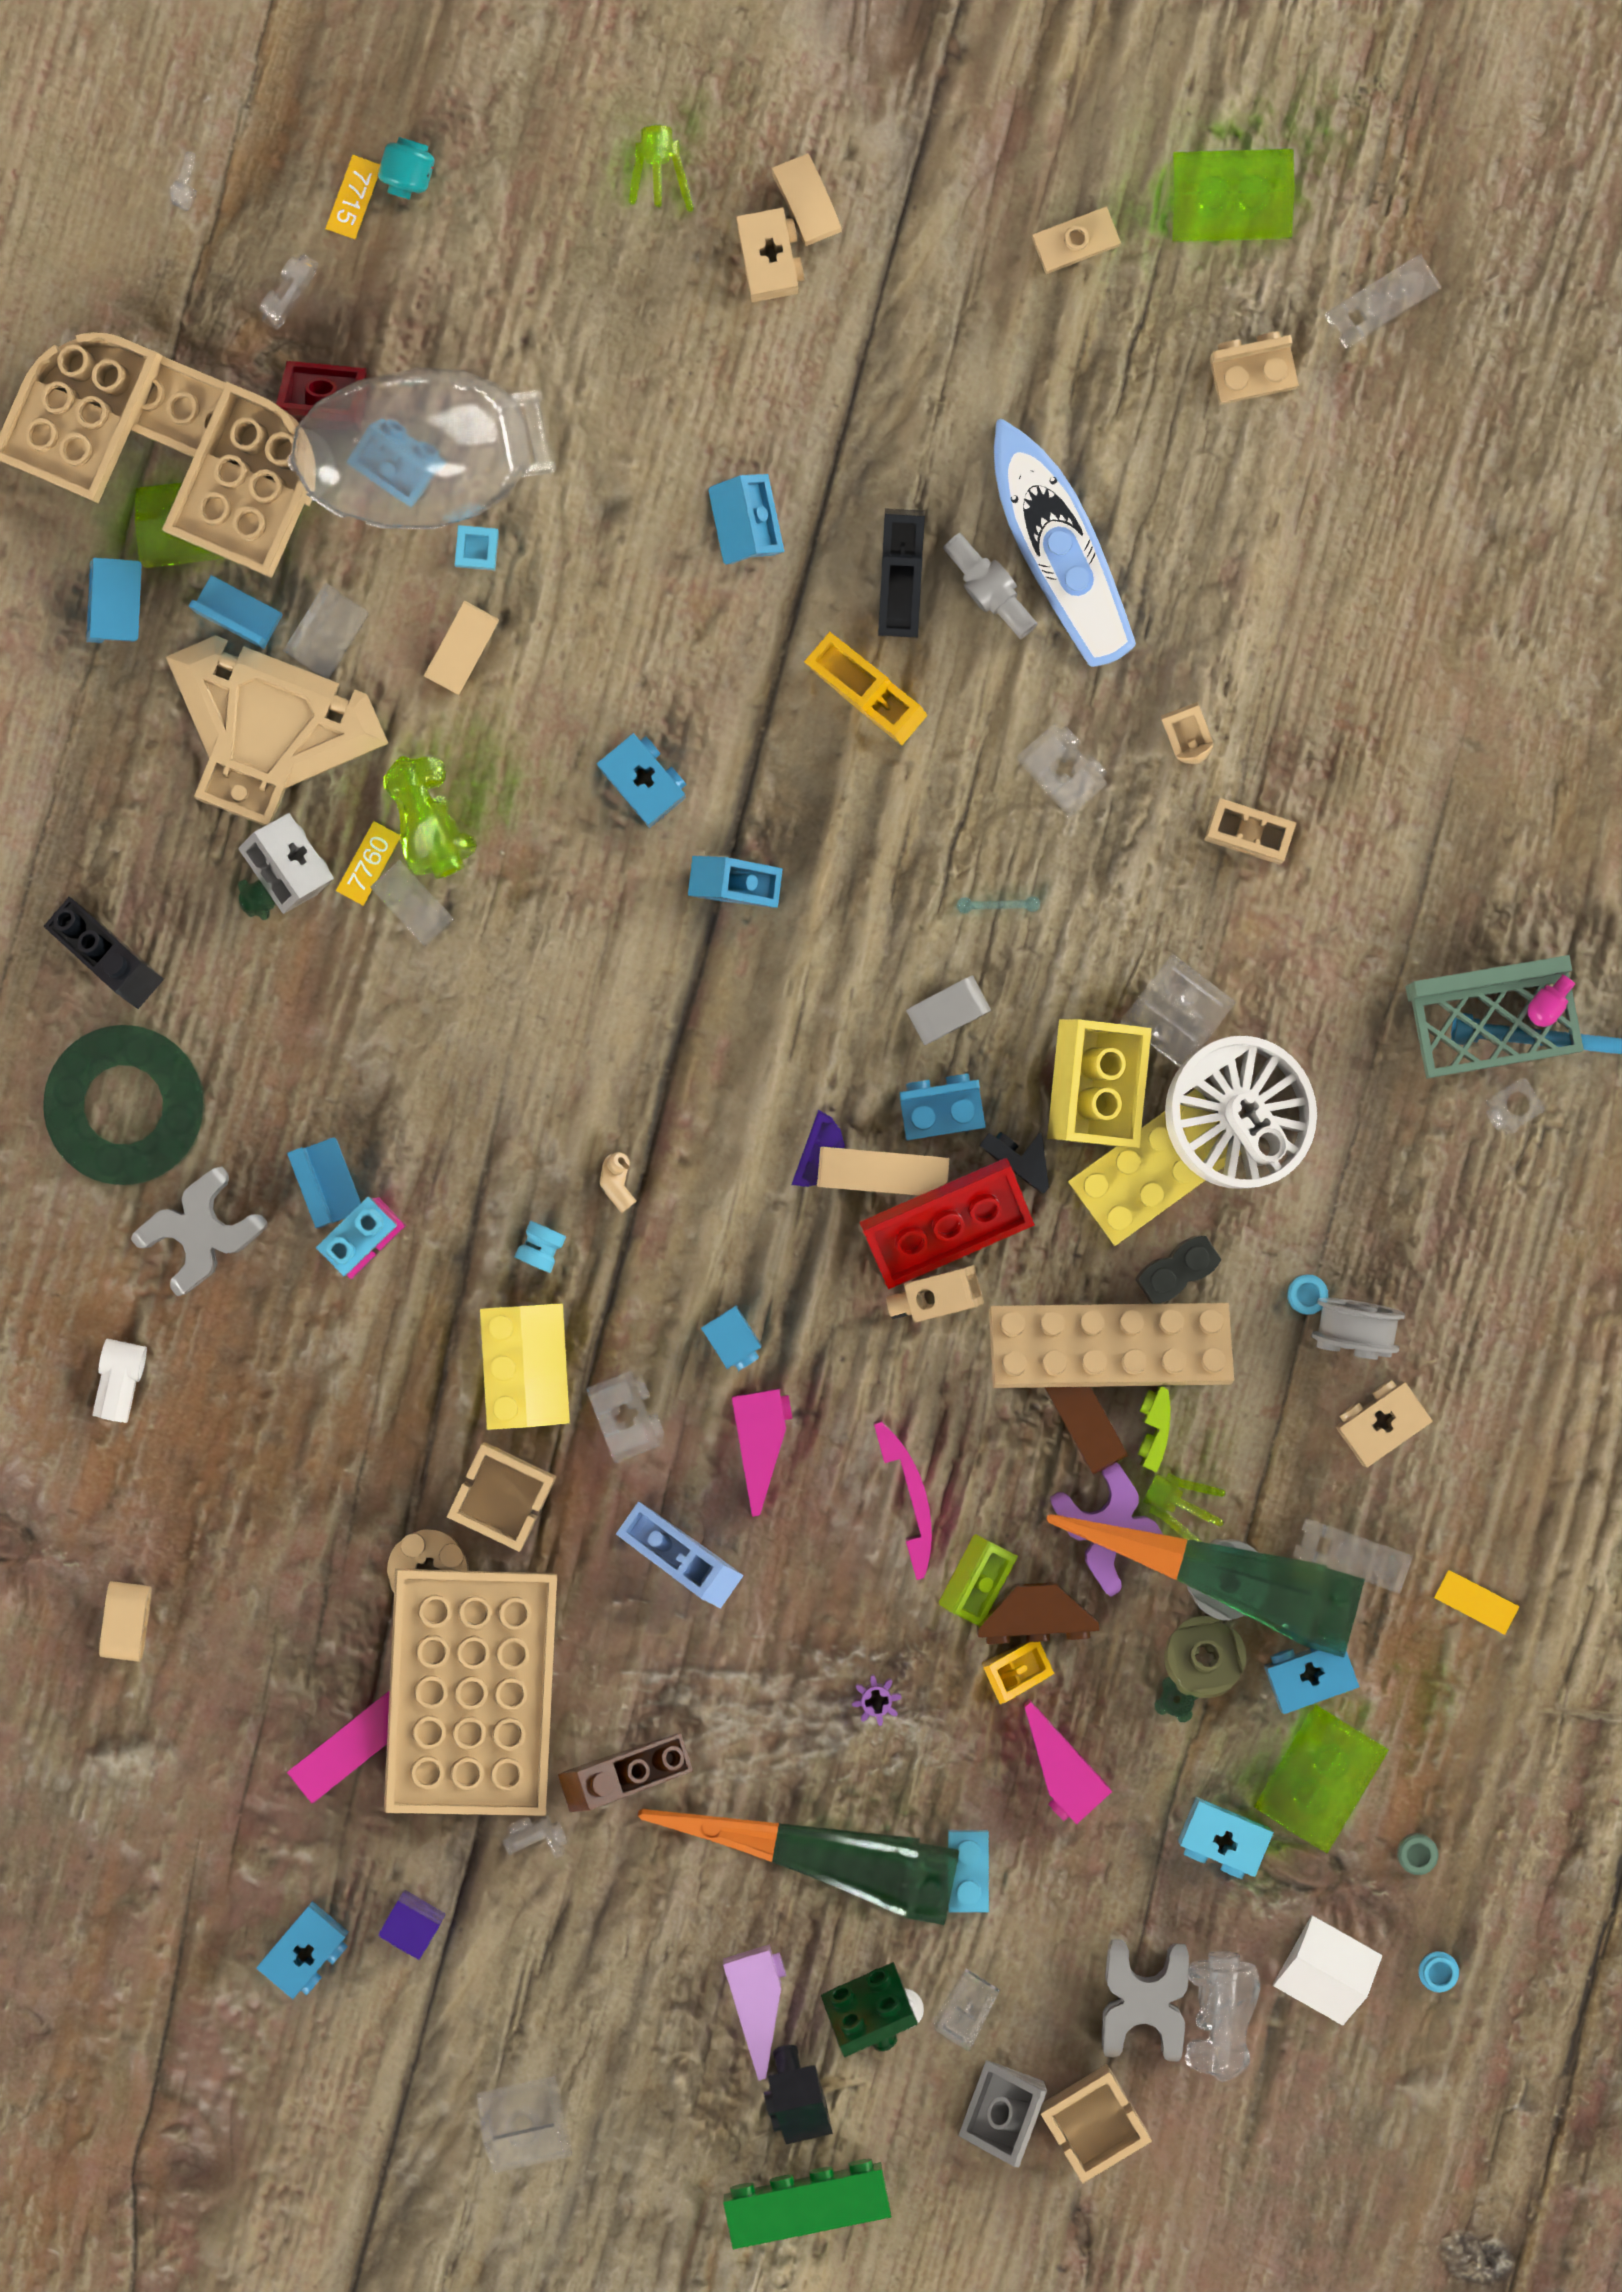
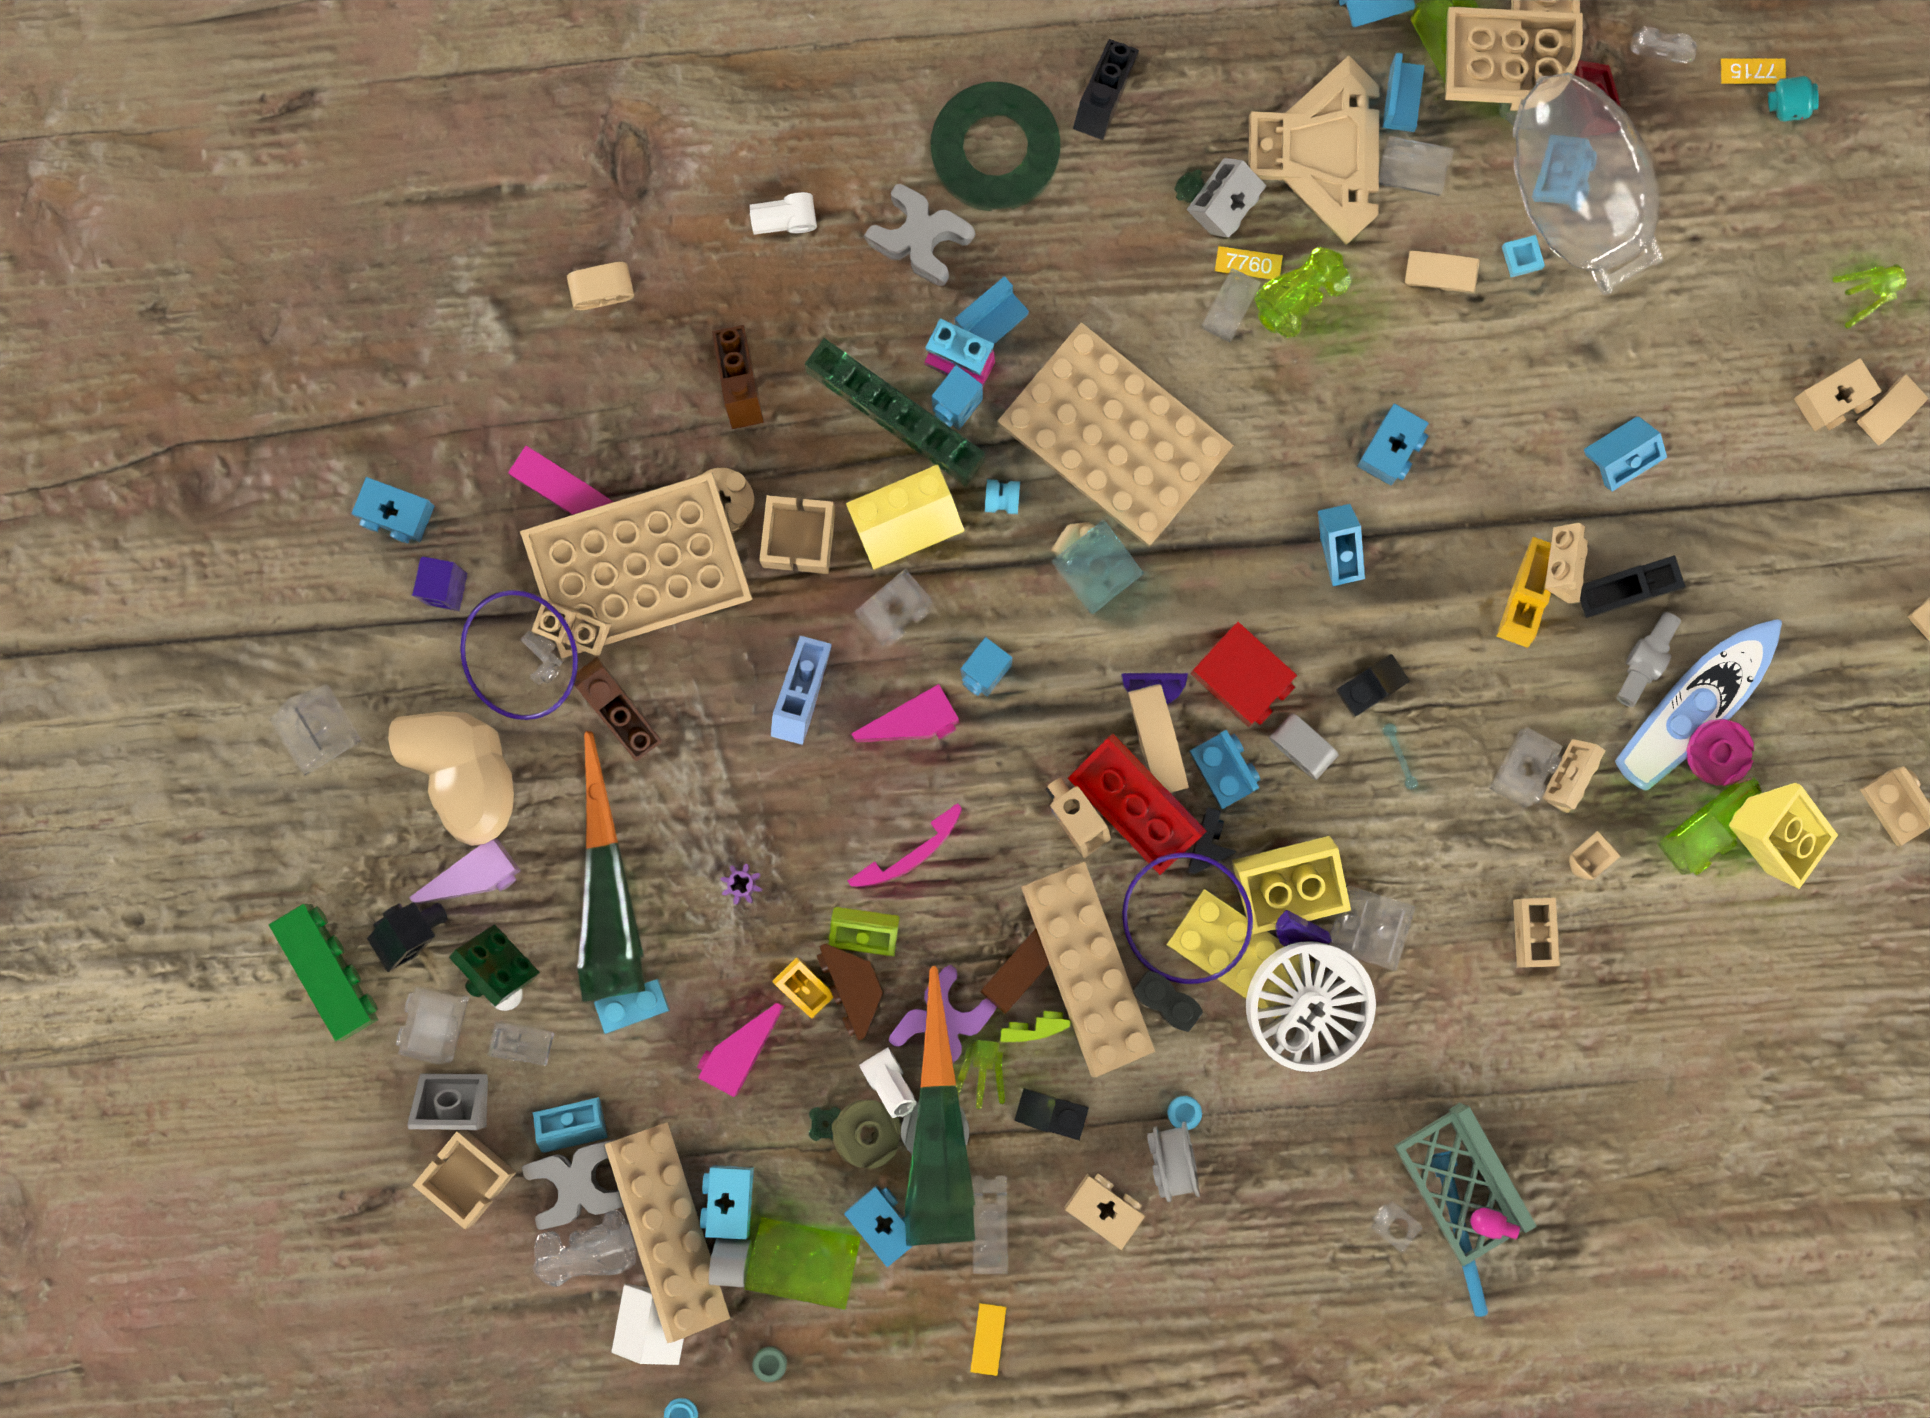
camera: 75 degrees right, 5 degrees down
none -> tan piece [388,711,514,846]
none -> clear brick [396,987,469,1064]
none -> dark purple piece [460,590,578,720]
none -> tan slope [532,601,611,656]
none -> medium azure slope [533,1097,607,1153]
none -> tan plate [604,1122,730,1343]
none -> light grey beam [709,1238,751,1287]
none -> reddish brown slope [712,325,764,429]
none -> clear green brick [805,338,985,487]
none -> white piece [859,1047,917,1118]
none -> dark azure brick [932,365,983,430]
none -> tan plate [997,322,1234,548]
none -> black slope [1014,1088,1089,1141]
none -> clear light blue plate [1051,520,1144,615]
none -> dark purple piece [1122,853,1253,984]
none -> red brick [1190,622,1297,728]
none -> dark purple tile [1275,910,1332,947]
none -> black slope [1336,654,1410,718]
none -> tan bracket [1541,739,1606,813]
none -> tan bracket [1545,523,1588,603]
none -> clear neon green slope [1656,777,1762,876]
none -> dark pink tile [1687,719,1754,786]
none -> light yellow slope [1729,783,1838,889]

